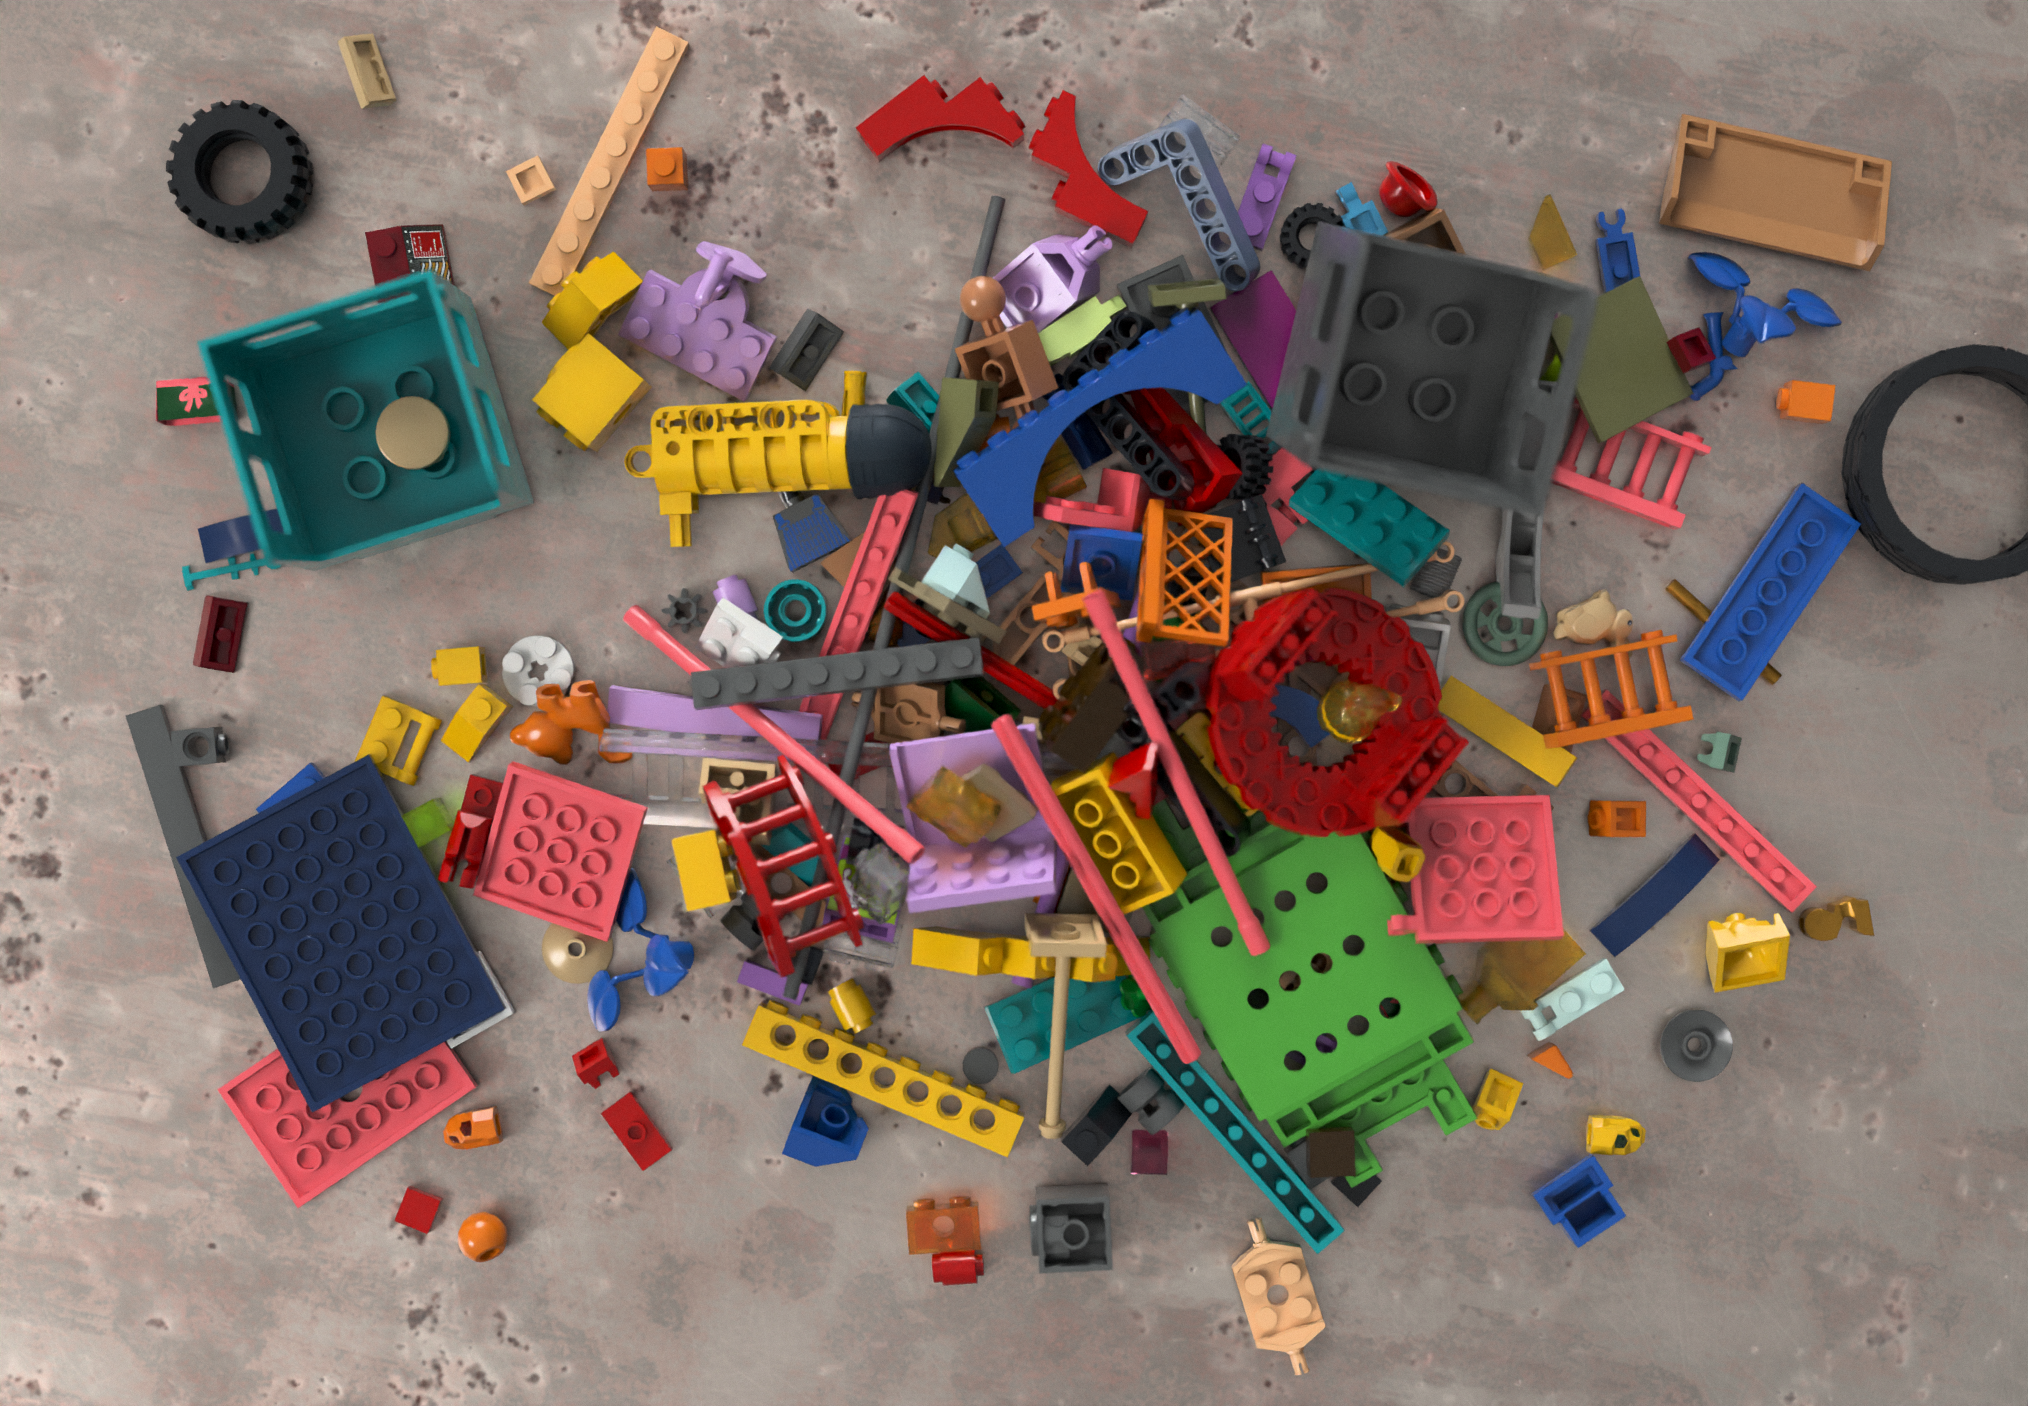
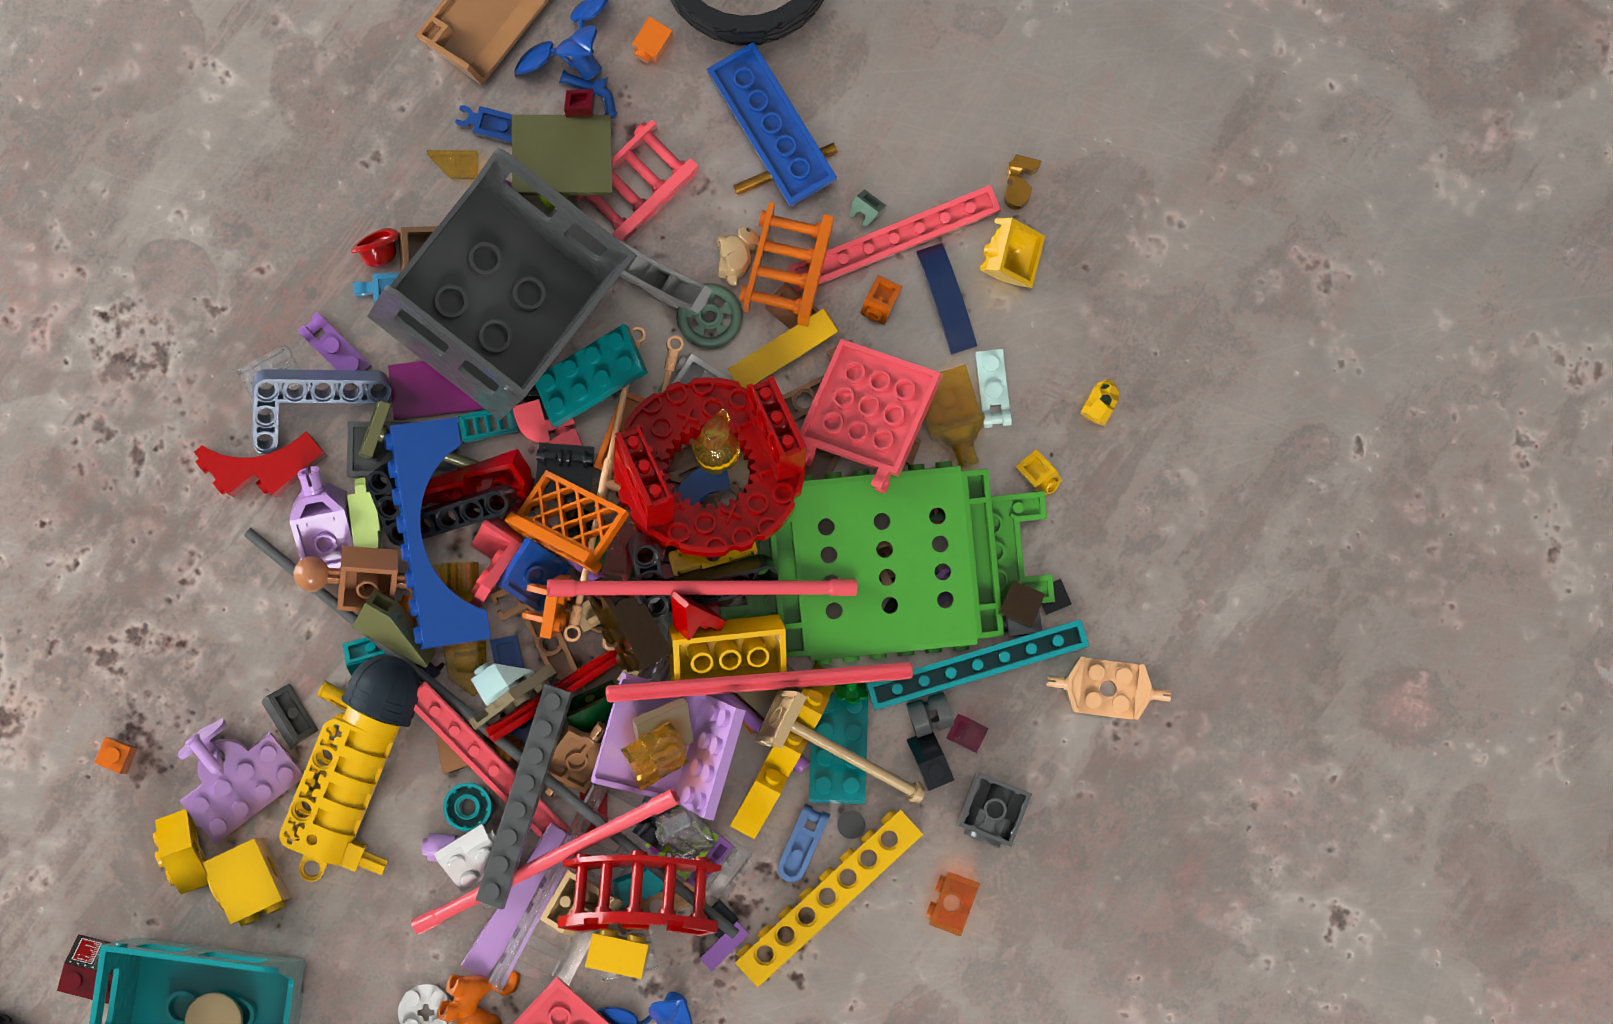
camera: 65 degrees left, 5 degrees down
light nougat tile [506,155,556,206] -> none
light nougat plate [529,26,690,296] -> none
dark grey gear [662,588,708,633] -> none
dark grey wheel [720,892,788,951] -> none
torso [773,491,852,573] -> none
blue slope [782,1076,869,1167] -> none
yellow brick [828,978,876,1034] -> none
red arch [856,75,1026,162] -> none
red brick [932,1247,984,1286] -> none
dark blue plate [1042,373,1113,470] -> none
black tyre [1217,434,1273,500] -> none
black tyre [1280,203,1345,270] -> none
yellow rock [1371,826,1426,882] -> none
light grey piece [1410,548,1462,598] -> none
orange slope [1527,1042,1574,1079] -> none
blue plate [1531,1154,1626,1248] -> none
dark grey dish [1660,1009,1733,1082] -> none
none -> medium blue plate [778,803,830,882]

